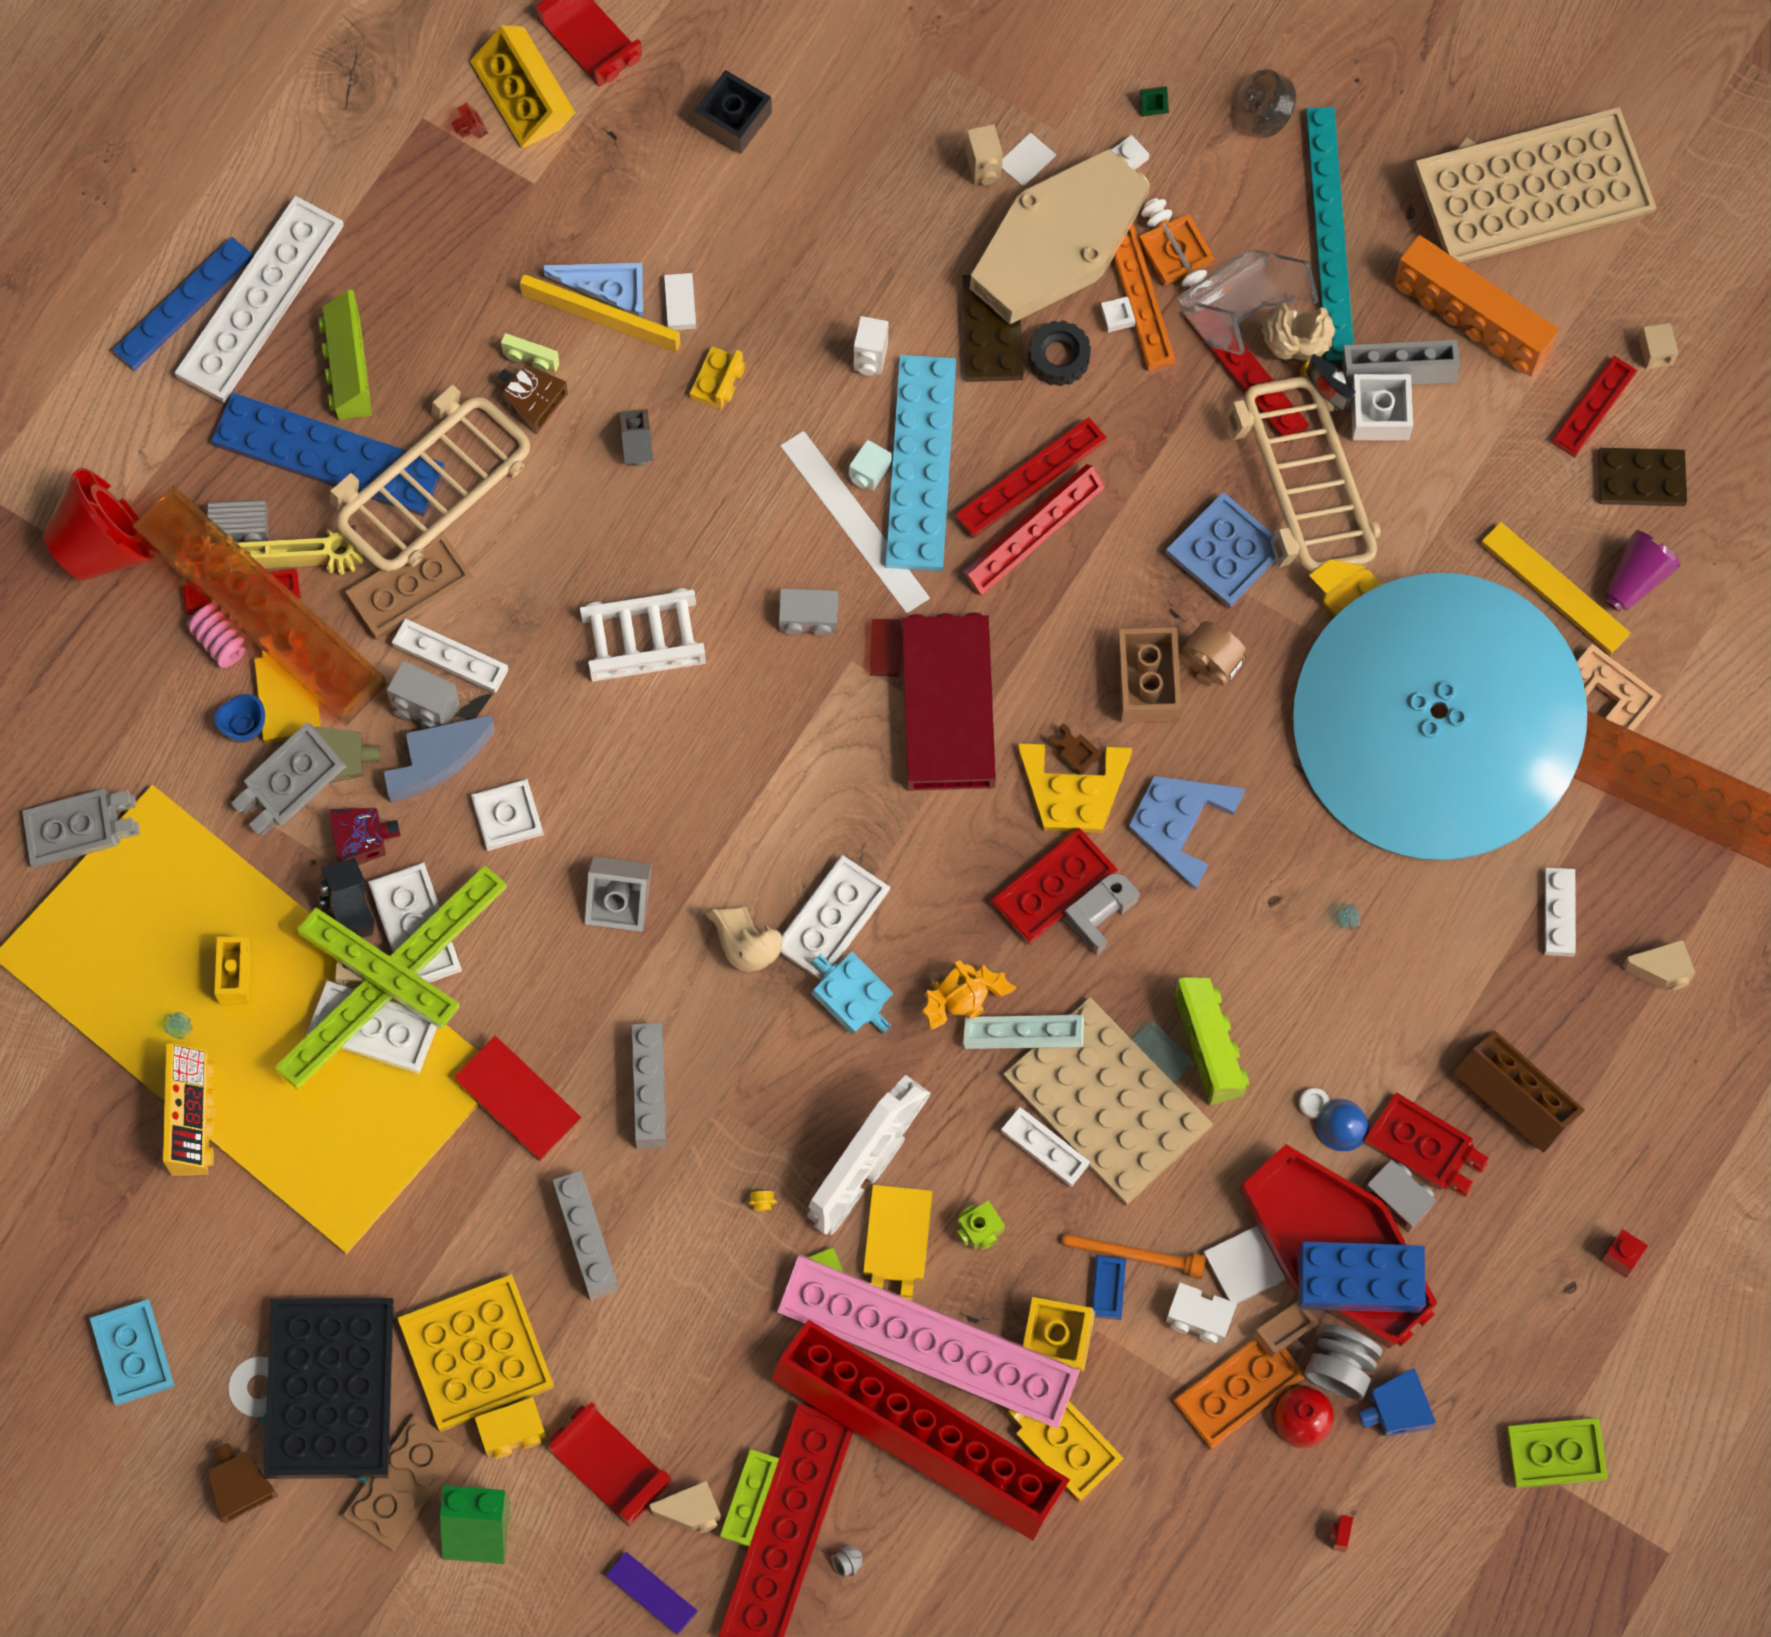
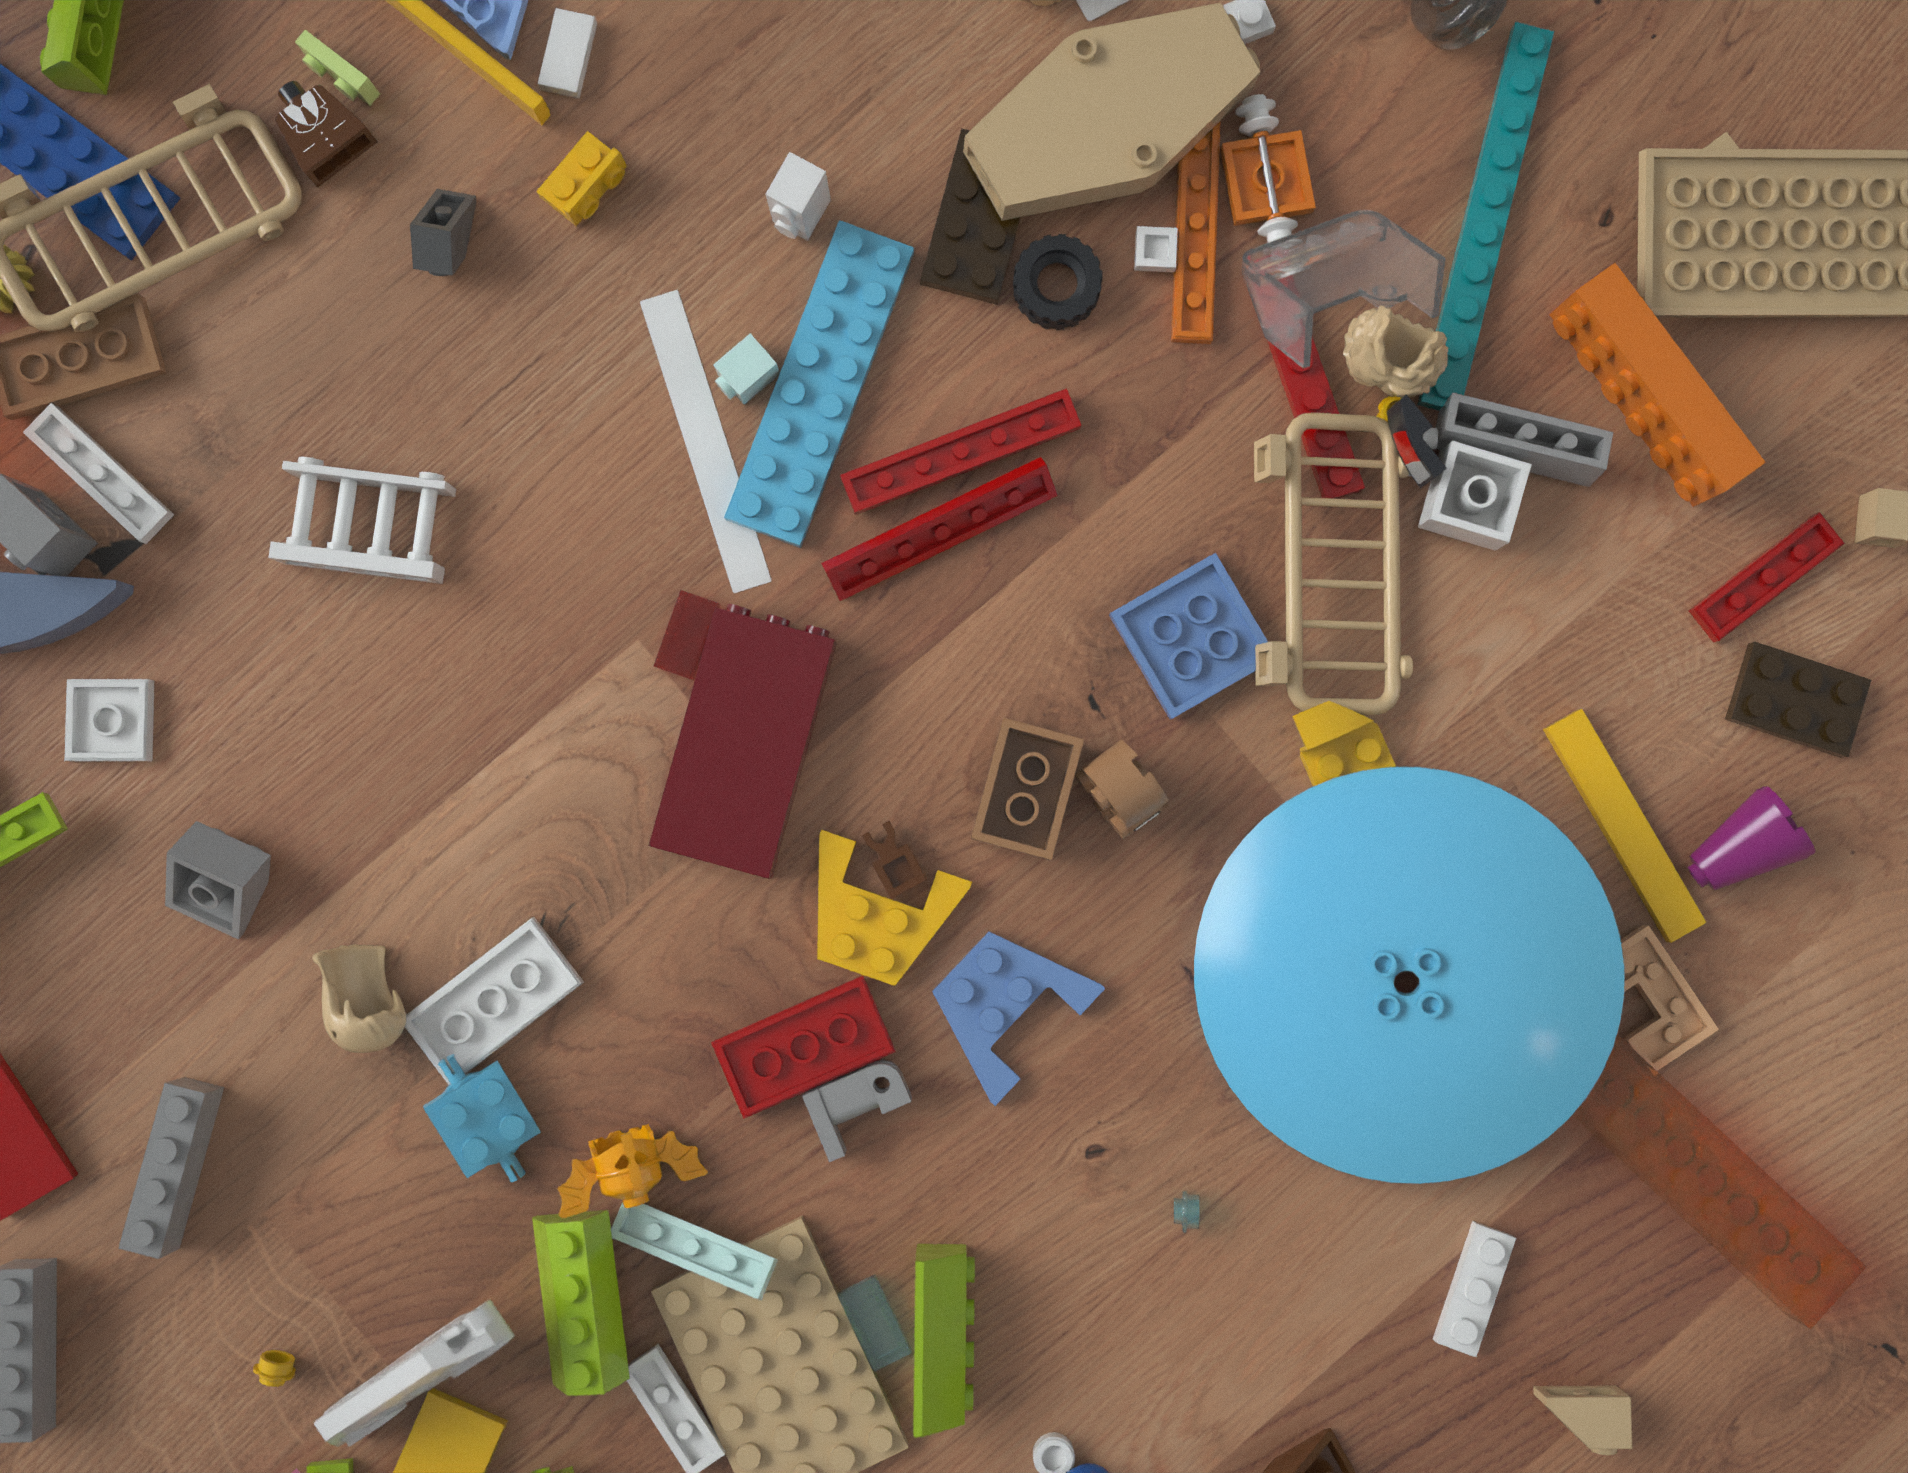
camera: 15 degrees right, 15 degrees up
light grey brick [779,589,839,636] -> none
none -> lime slope [532,1210,630,1396]

